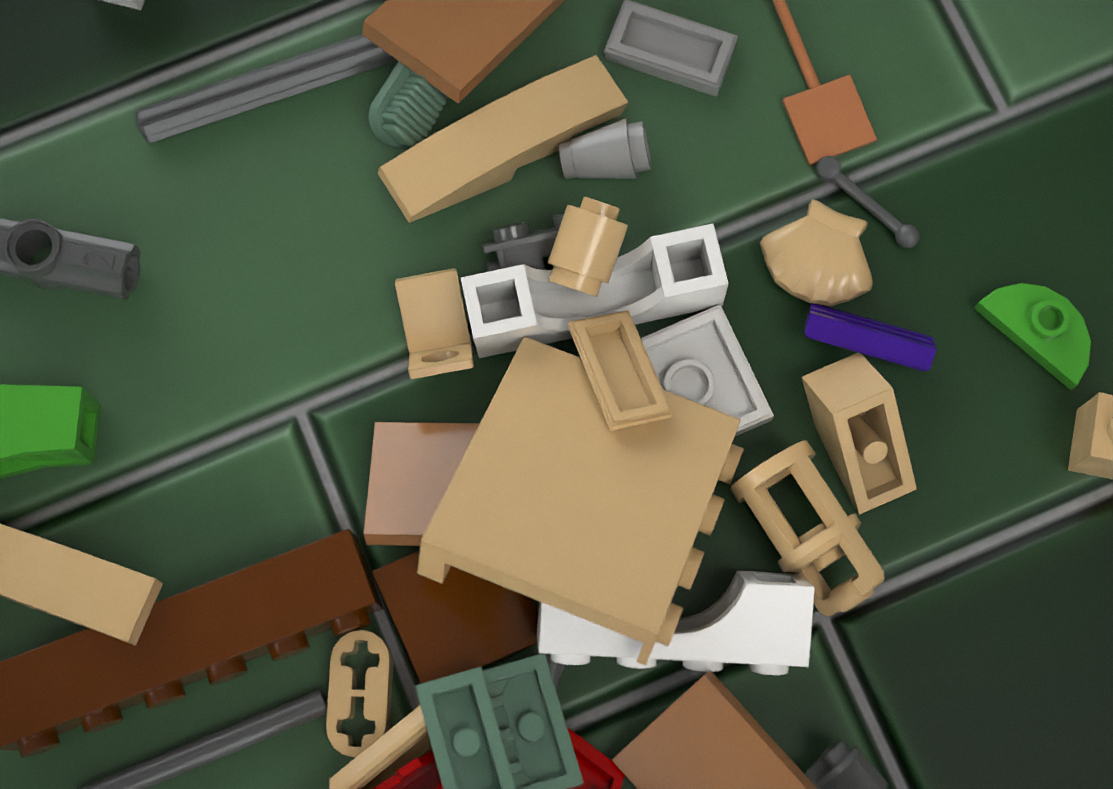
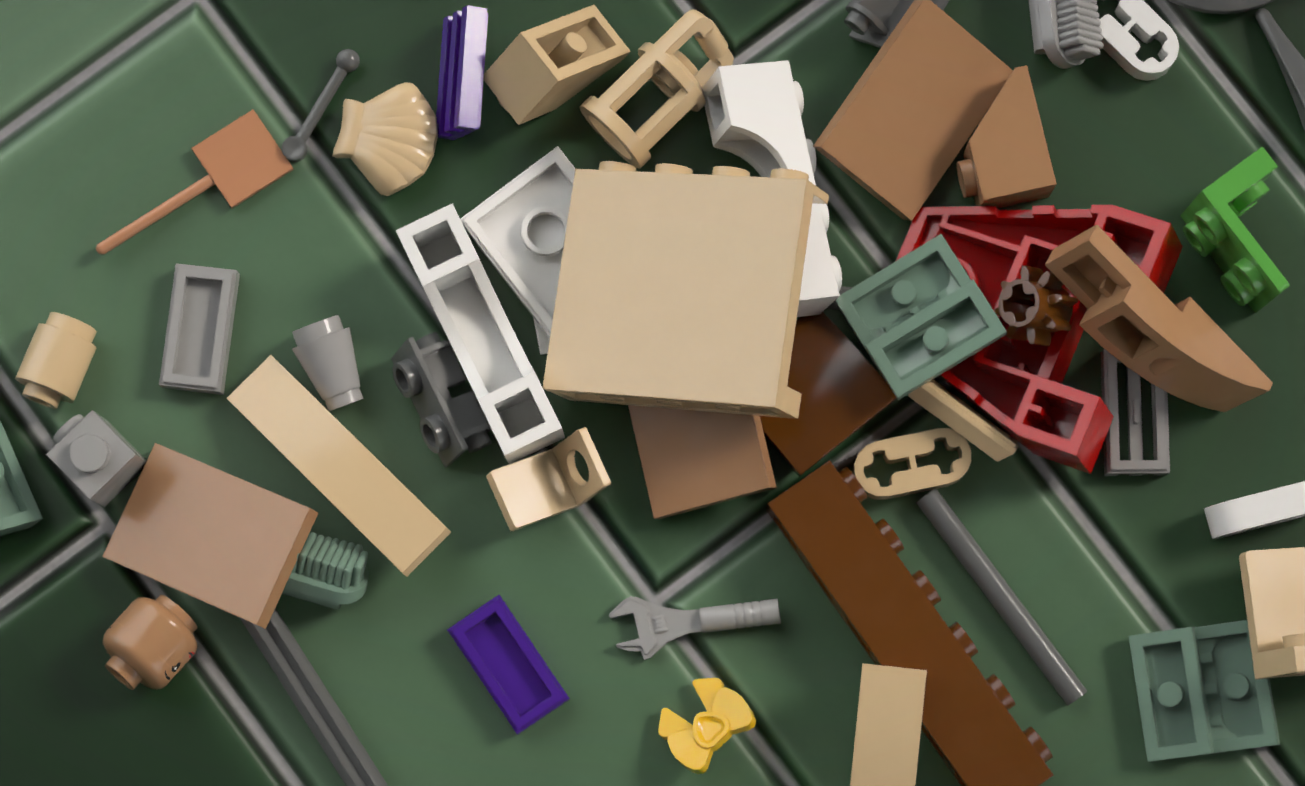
camera: 105 degrees left, 5 degrees up
tan brick [548,197,628,297] -> none
tan tile [568,310,673,431] -> none
none -> dark purple tile [447,595,570,735]
none -> light grey piece [609,596,781,660]
none -> yellow piece [658,678,756,774]

